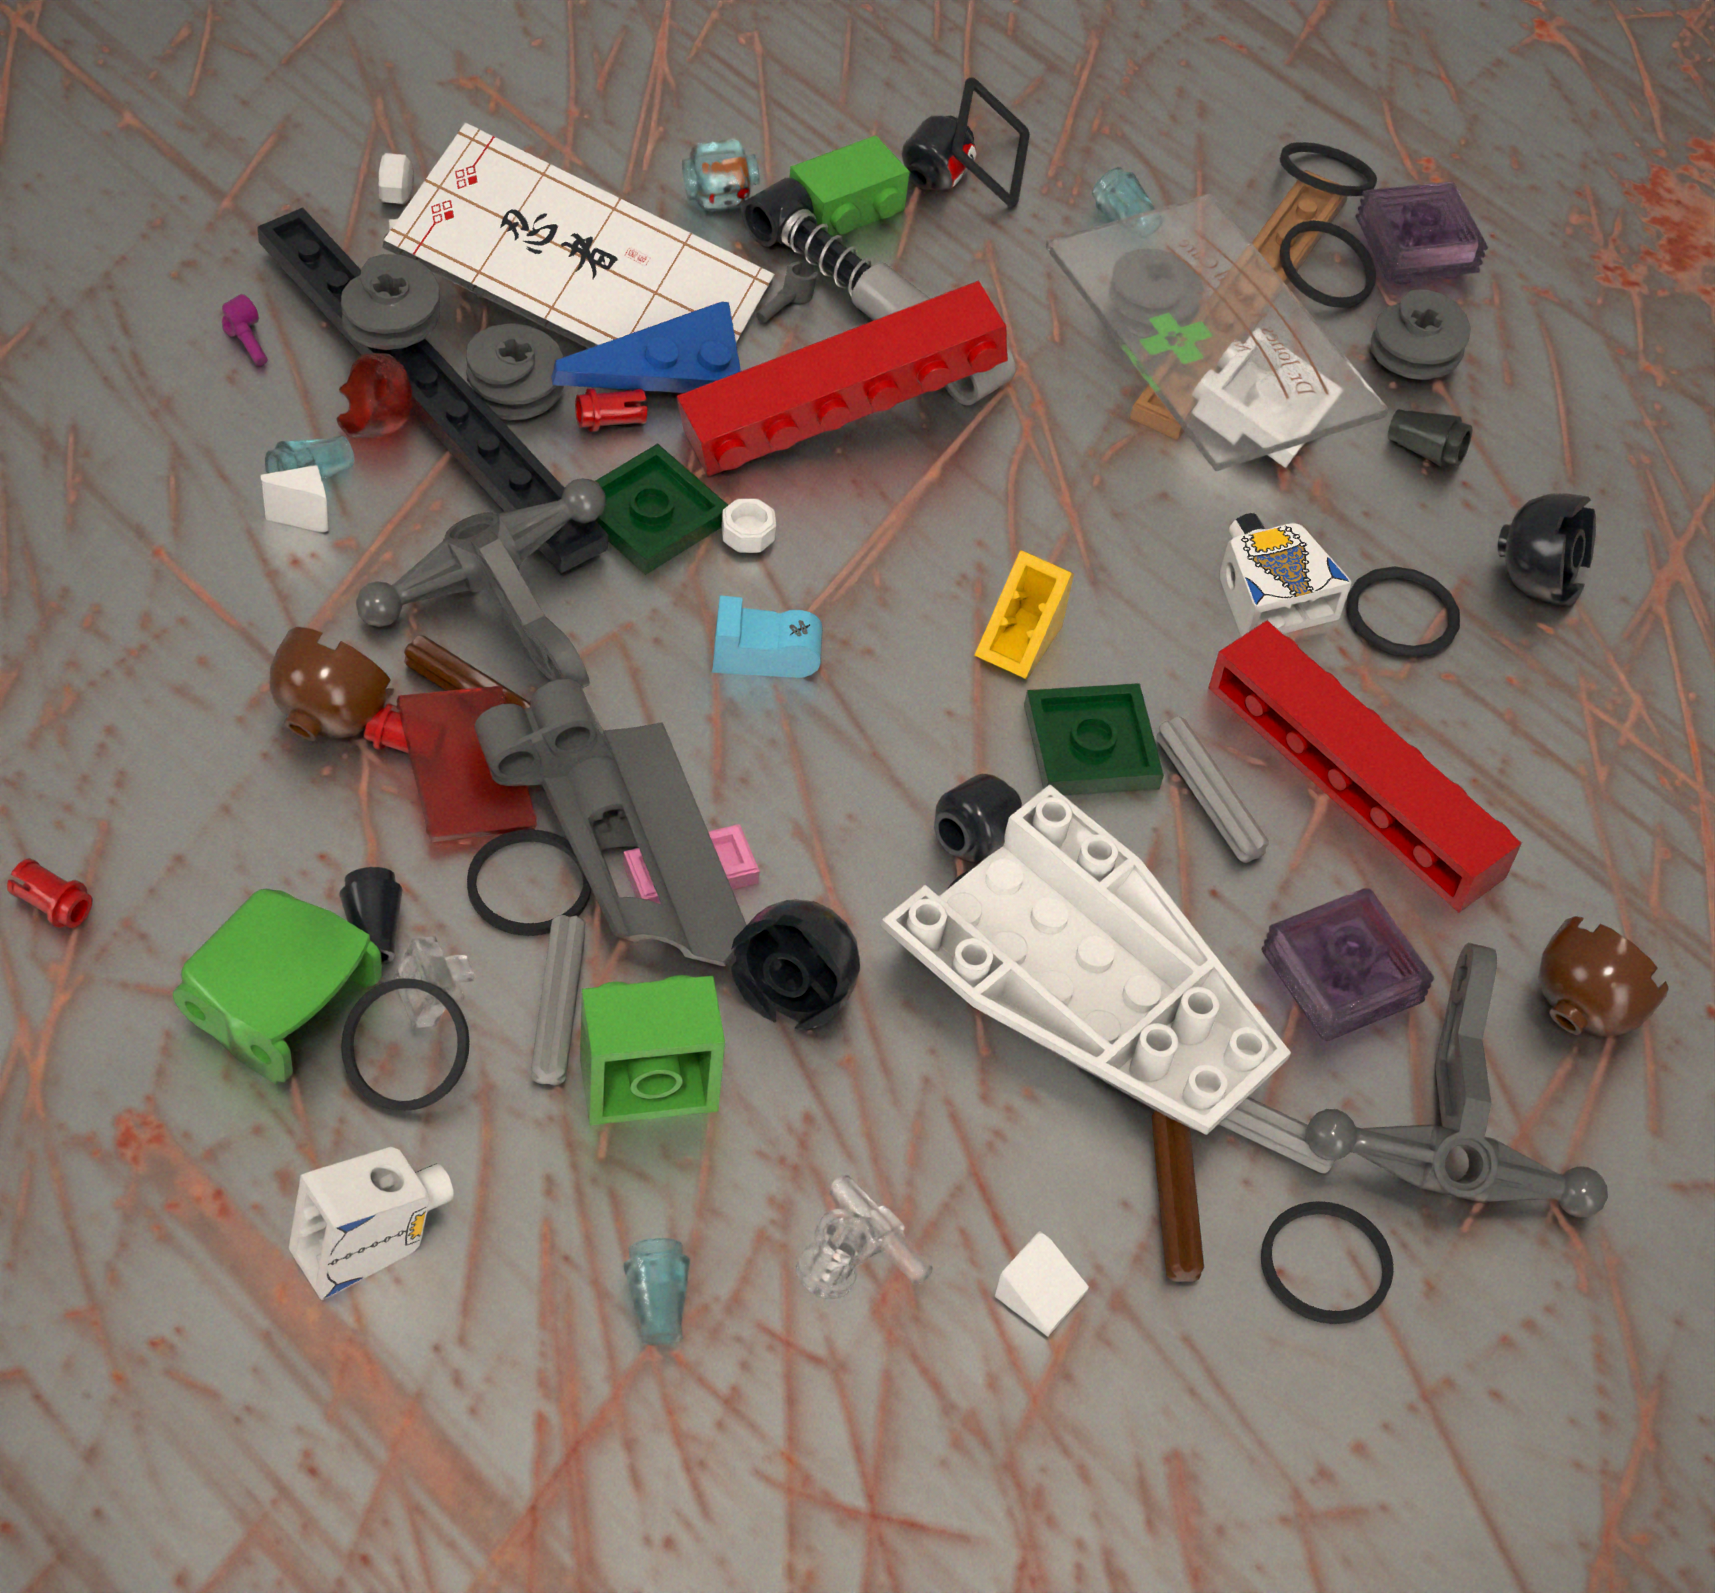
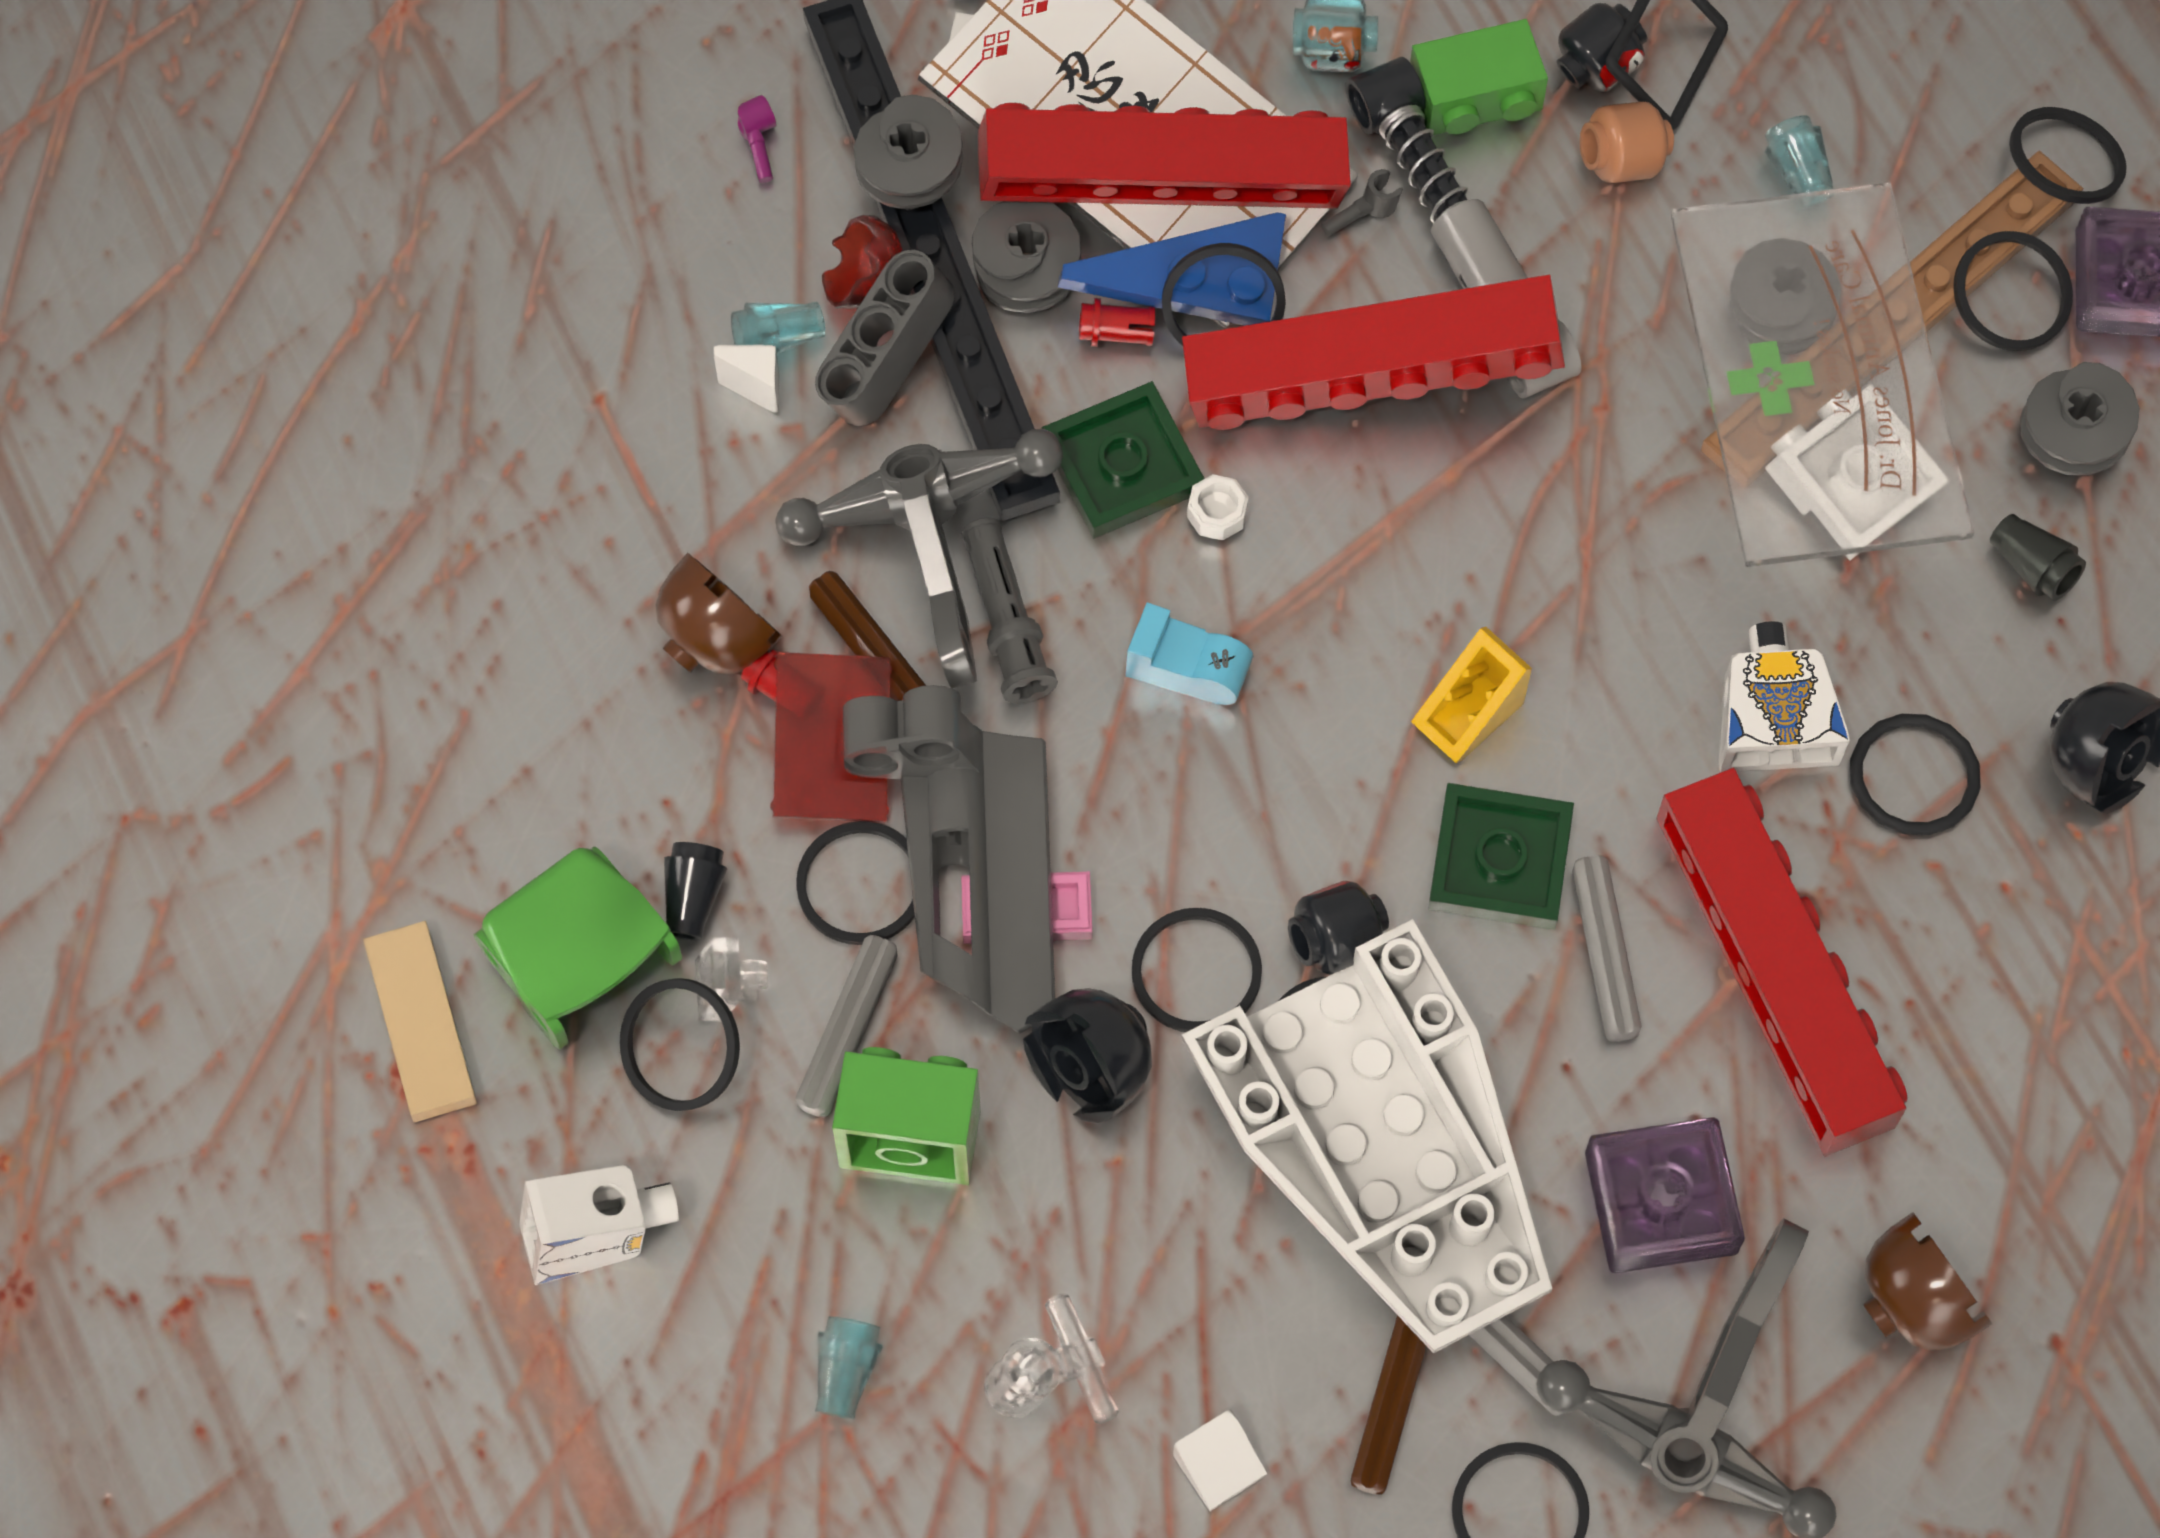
camera: 25 degrees right, 15 degrees up
red pin [7,858,93,928] -> none
none -> tan tile [363,921,478,1123]
none -> dark grey beam [815,250,954,426]
none -> dark grey pin [961,518,1058,704]
none -> red brick [978,103,1351,209]
none -> black piece [1132,908,1262,1032]
none -> black piece [1162,243,1286,346]
none -> nougat head [1579,102,1674,183]

